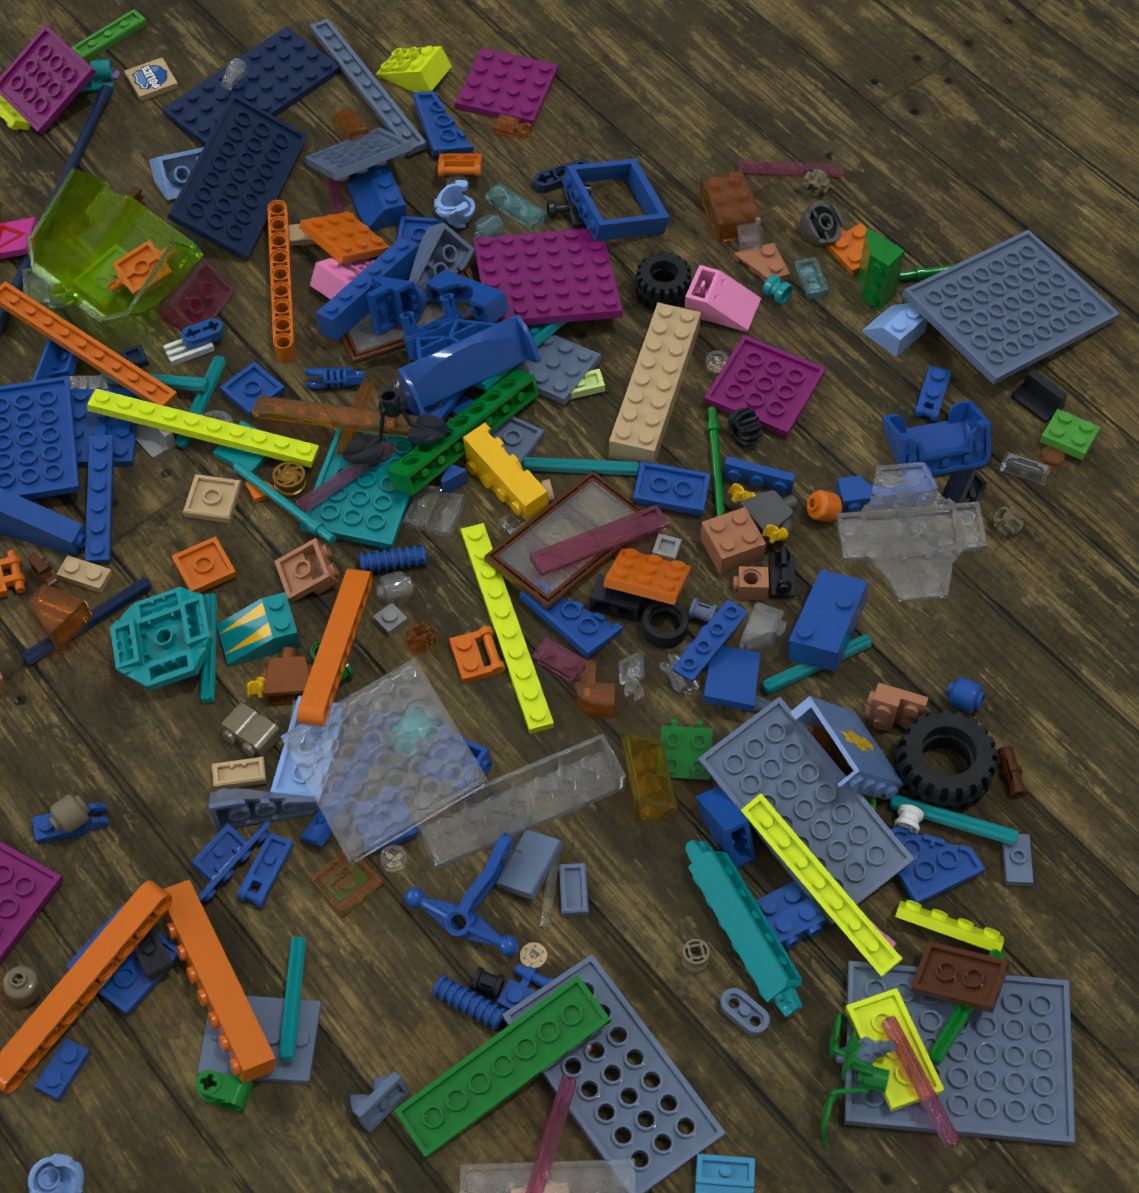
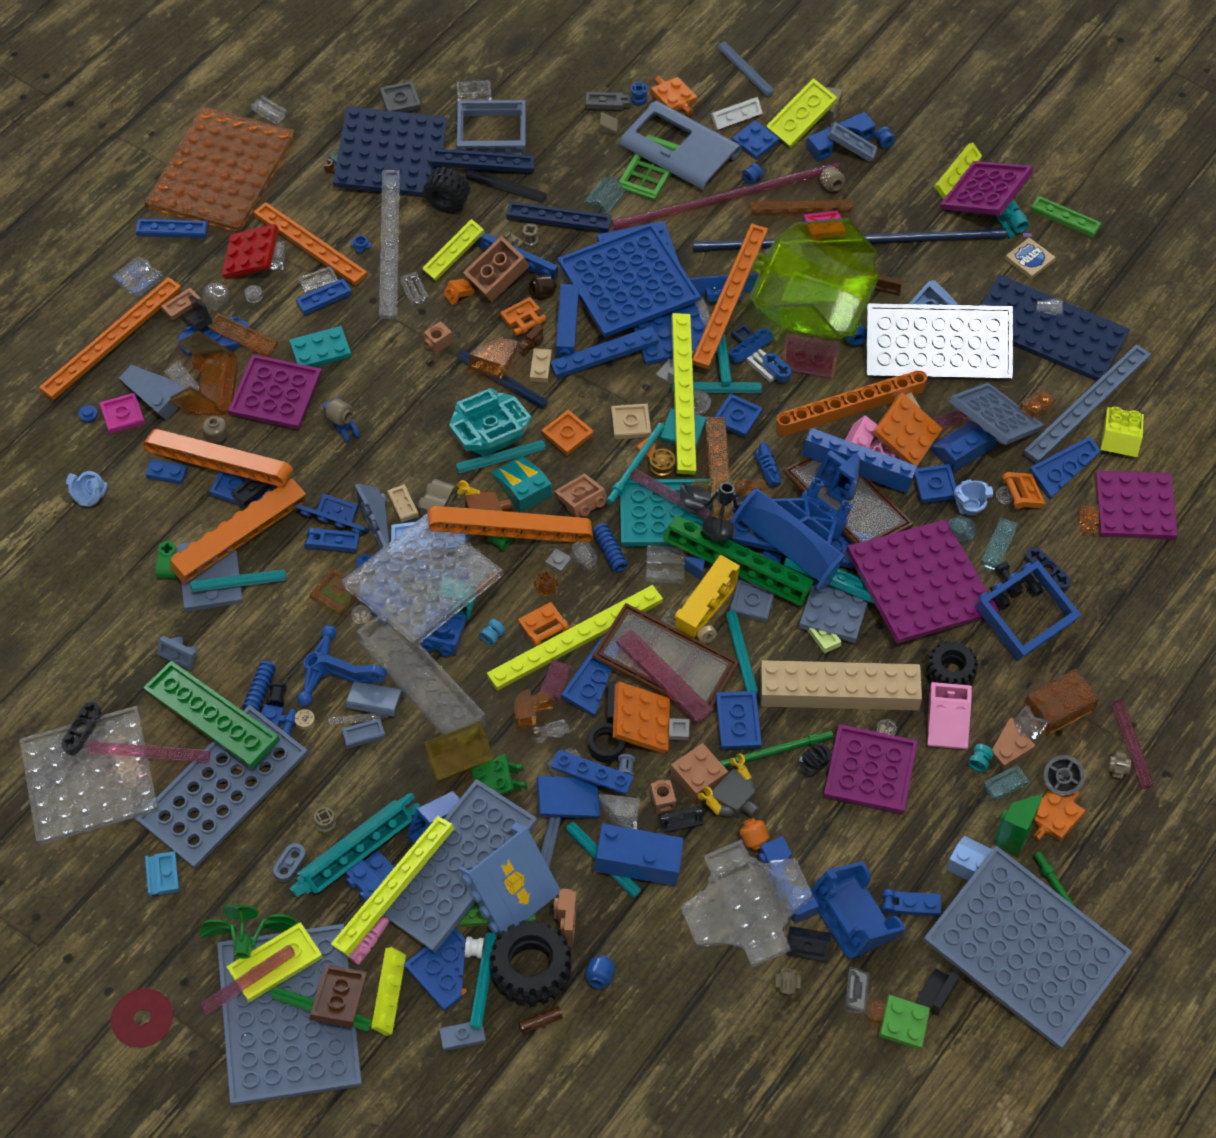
camera: 75 degrees right, 0 degrees up
orange plate [107,240,176,298] -> none
sand blue wedge [409,222,474,302] -> none
blue arch [425,269,510,323] -> none
blue plate [723,456,796,495] -> none
sand blue piece [835,1037,896,1065] -> none
none -> dark azure wheel [479,619,506,646]
none -> blue beam [729,328,774,363]

